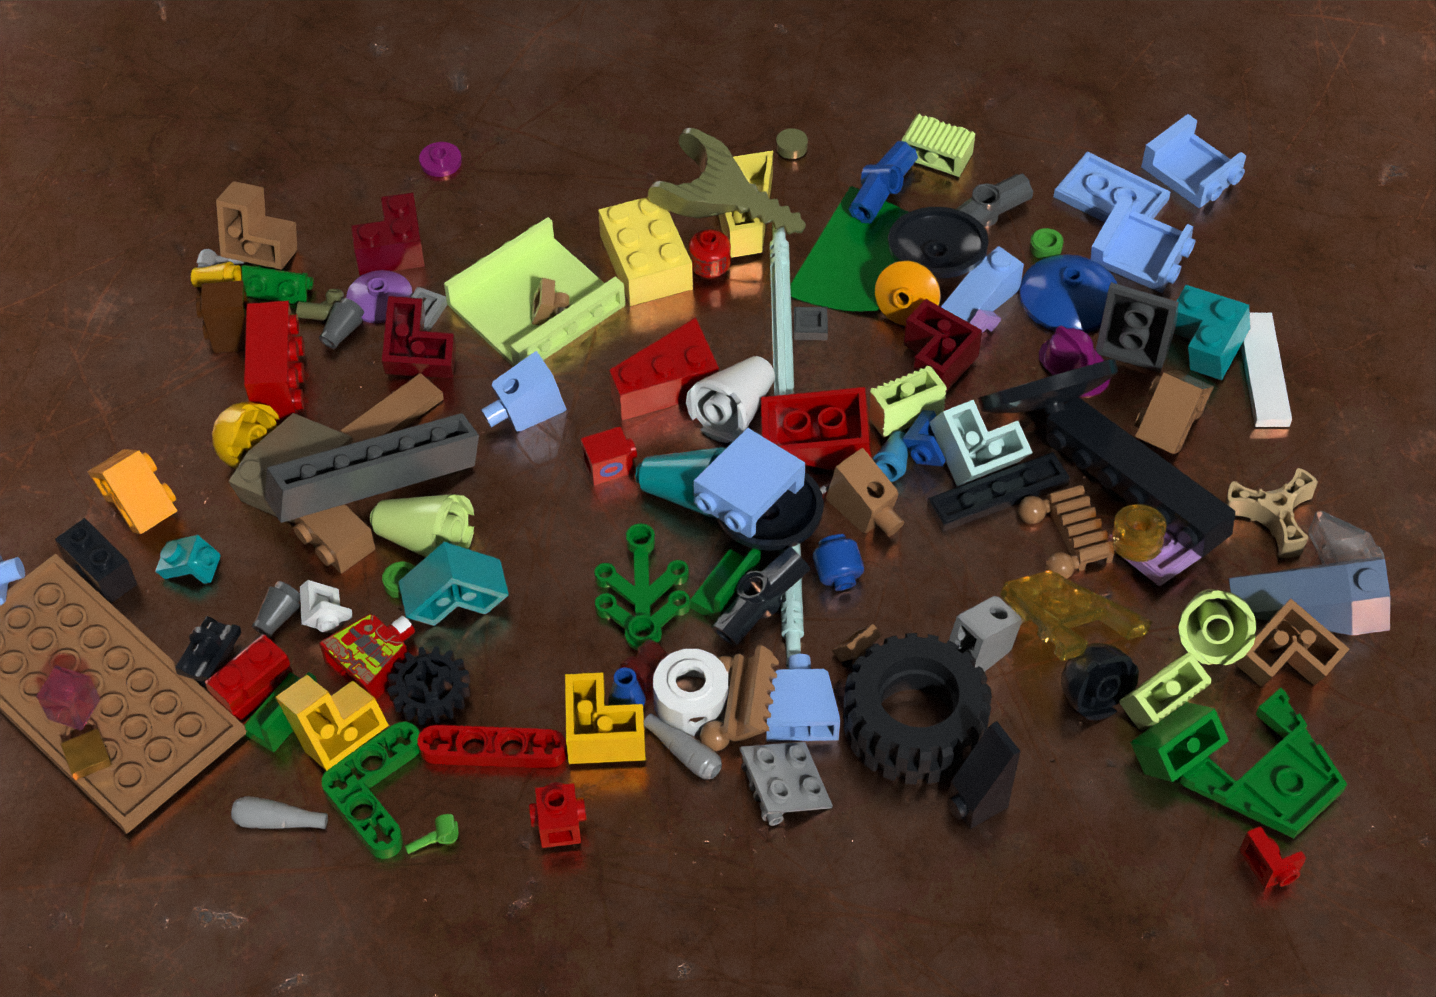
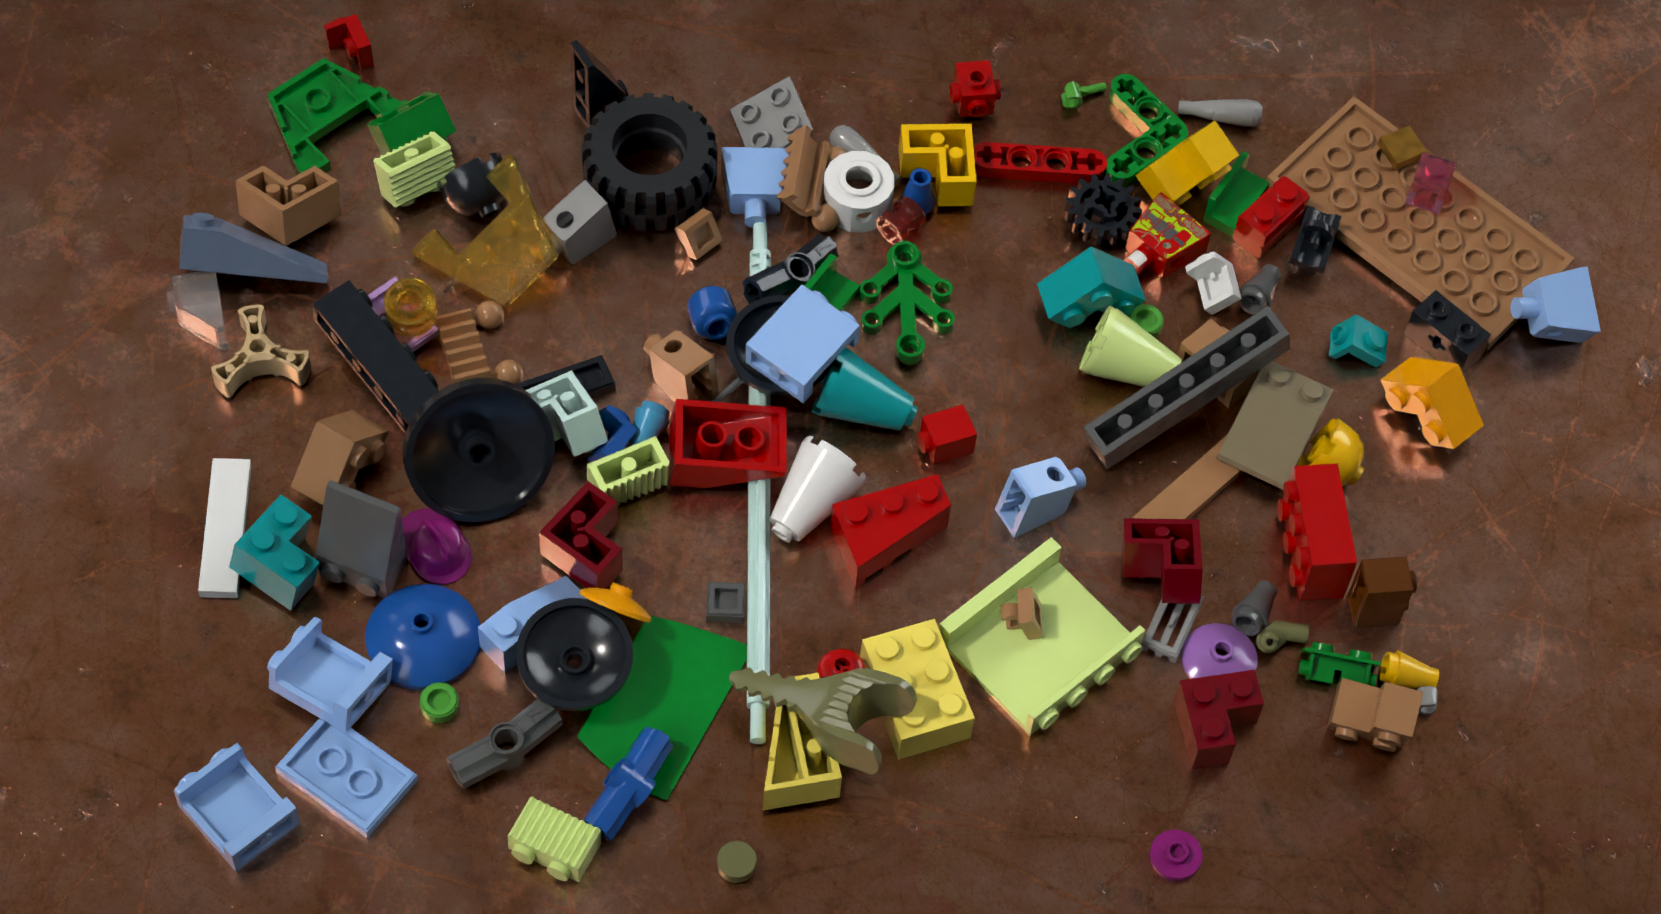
camera: 175 degrees right, 5 degrees up
lavender tile [970,309,1001,333] -> none
yellowish green cone [1178,589,1256,665] -> none

